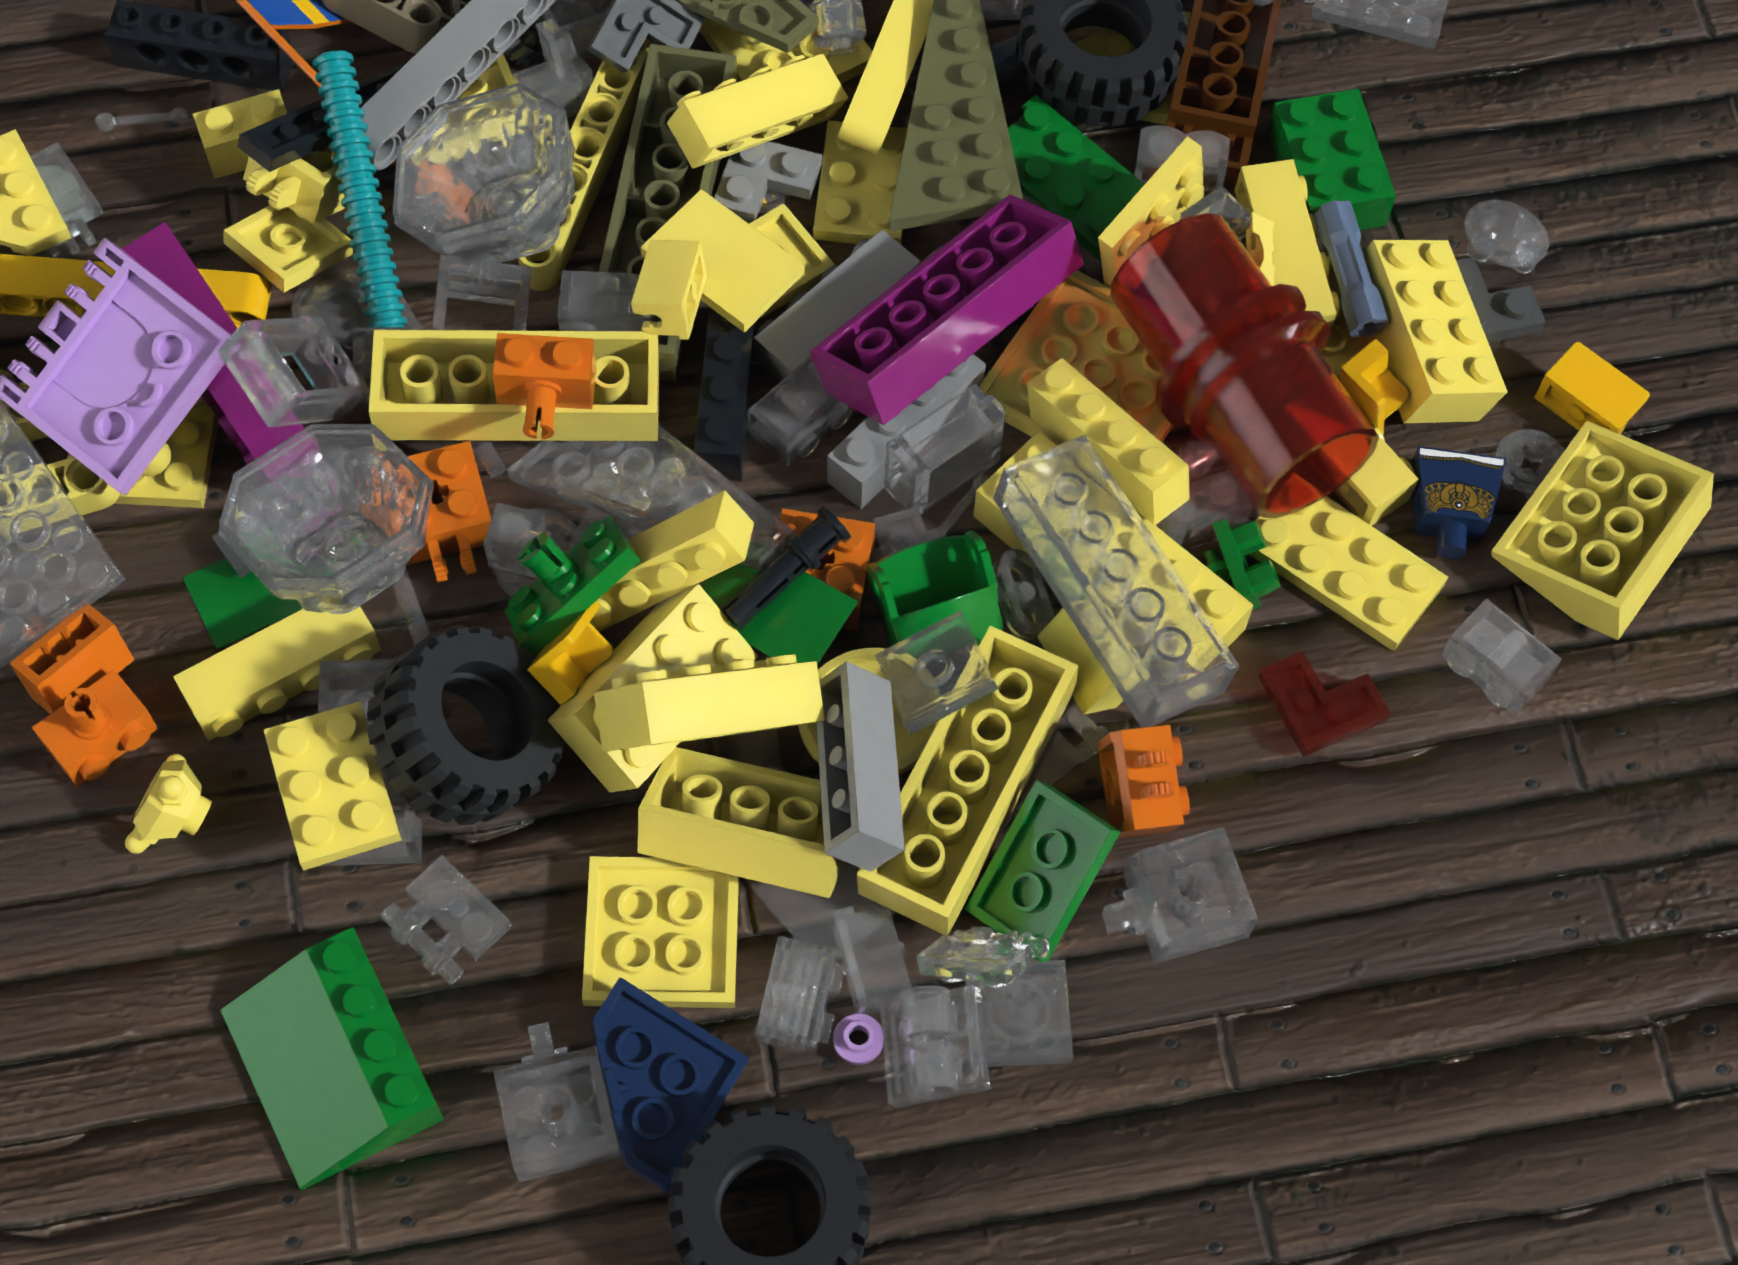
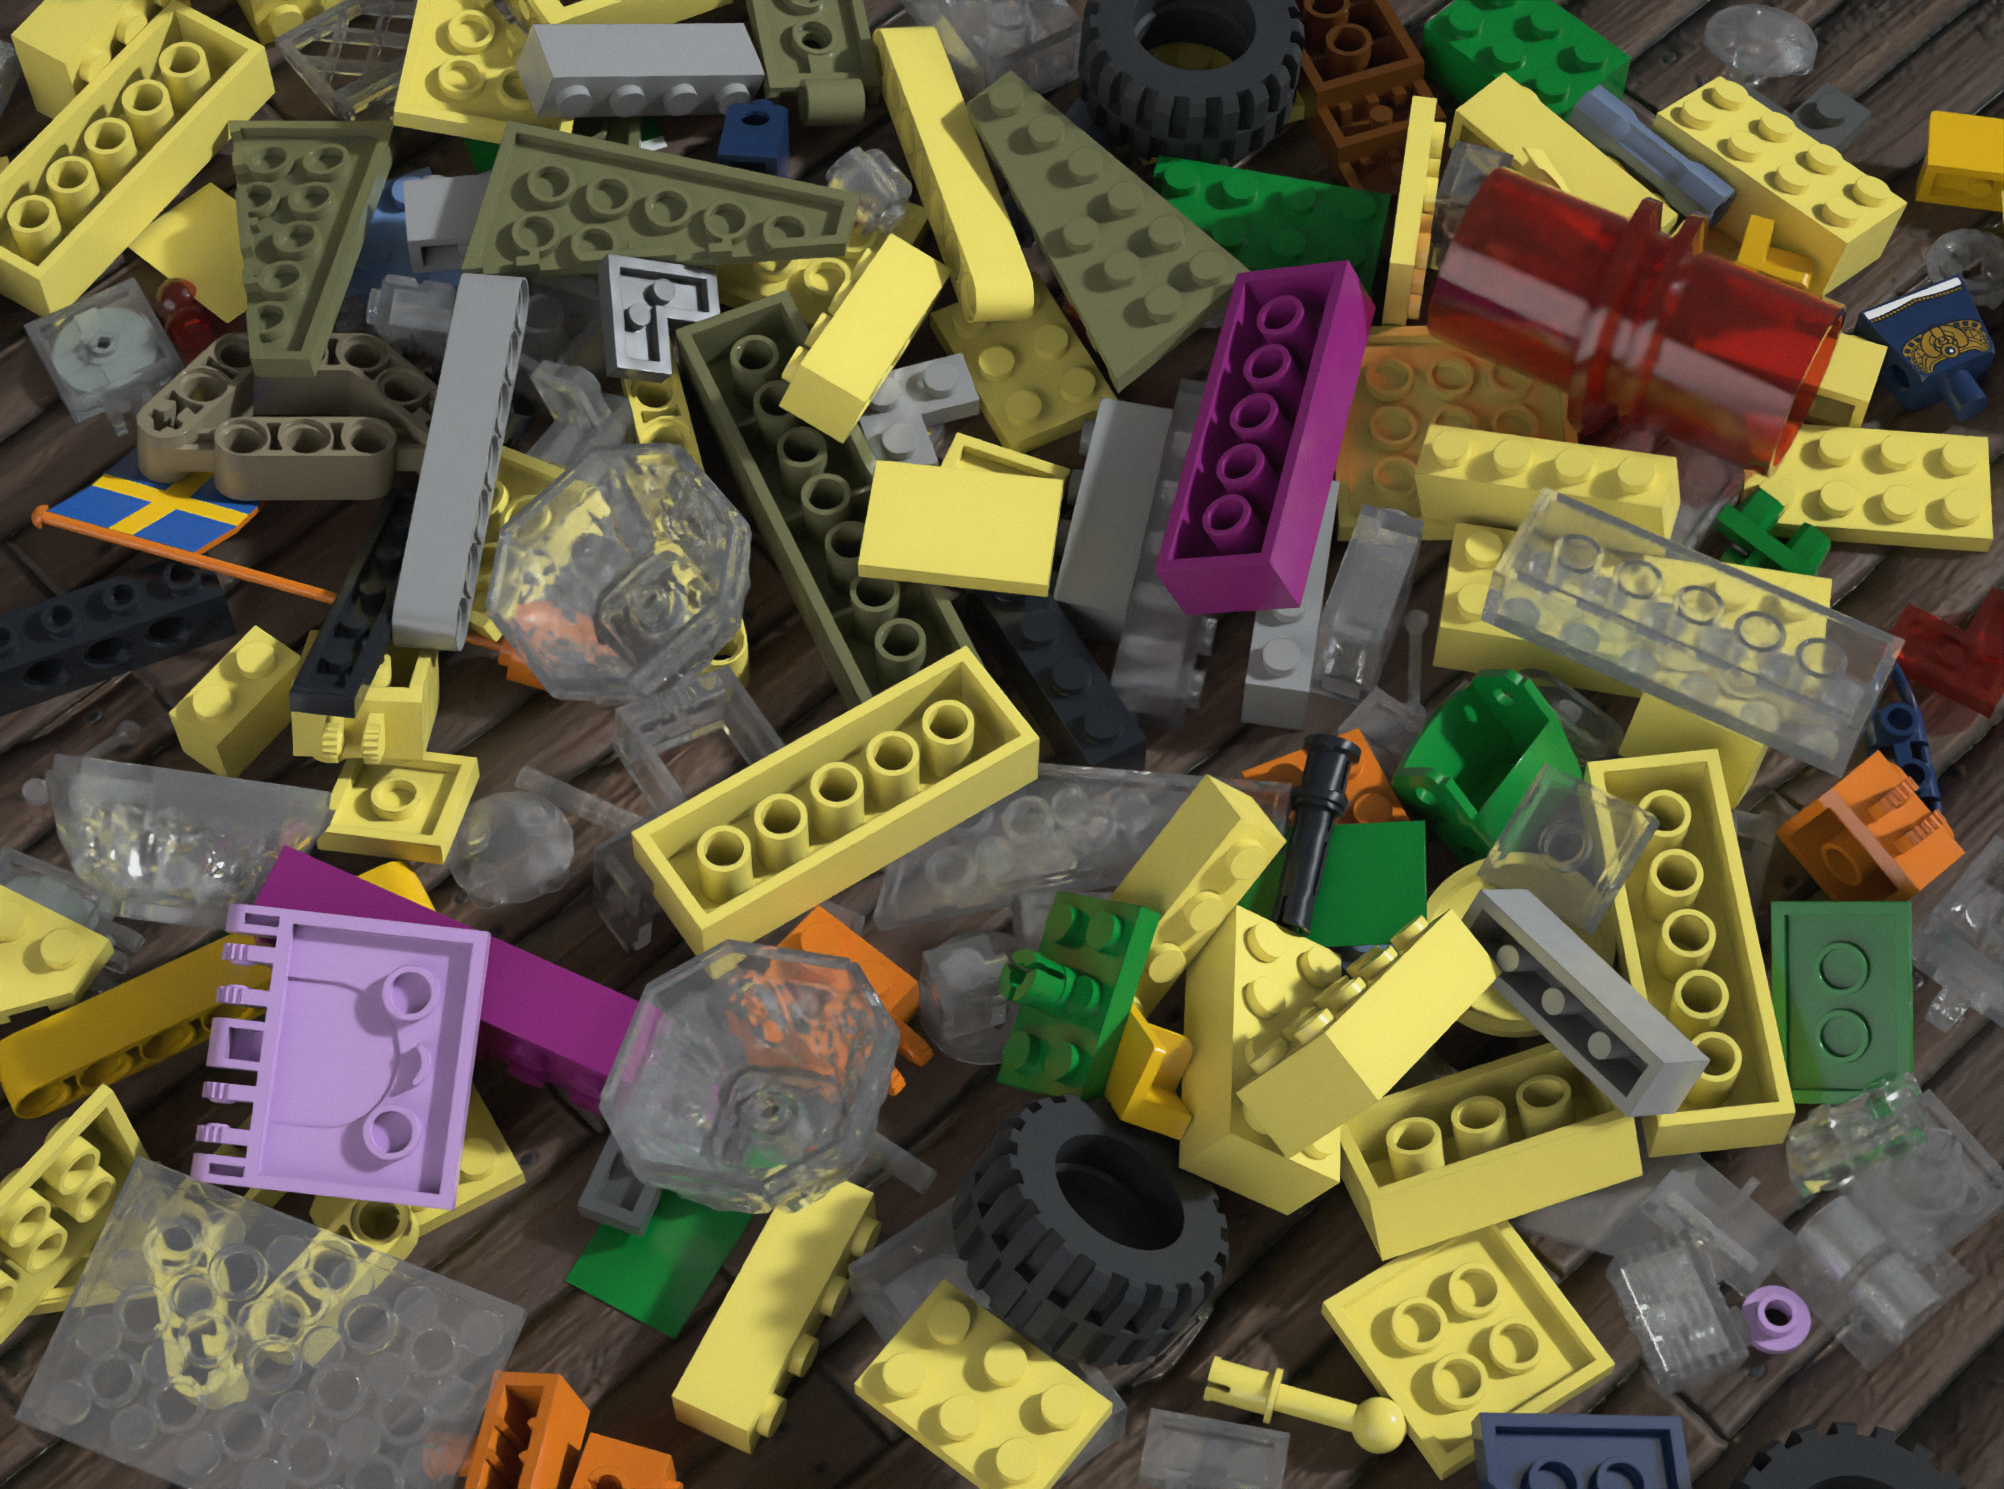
camera: 30 degrees left, 5 degrees down
clear window [217,316,370,428] -> none
teal piece [312,51,408,346] -> none
orange brick [493,333,596,439] -> none
clear brick [558,270,656,331] -> none
light yellow hinge [631,240,707,340] -> none
clear brick [1134,125,1230,191] -> none
none -> clear rock [45,754,336,930]
none -> light yellow pin [1203,1356,1407,1454]
none -> dark blue piece [1859,657,1943,815]

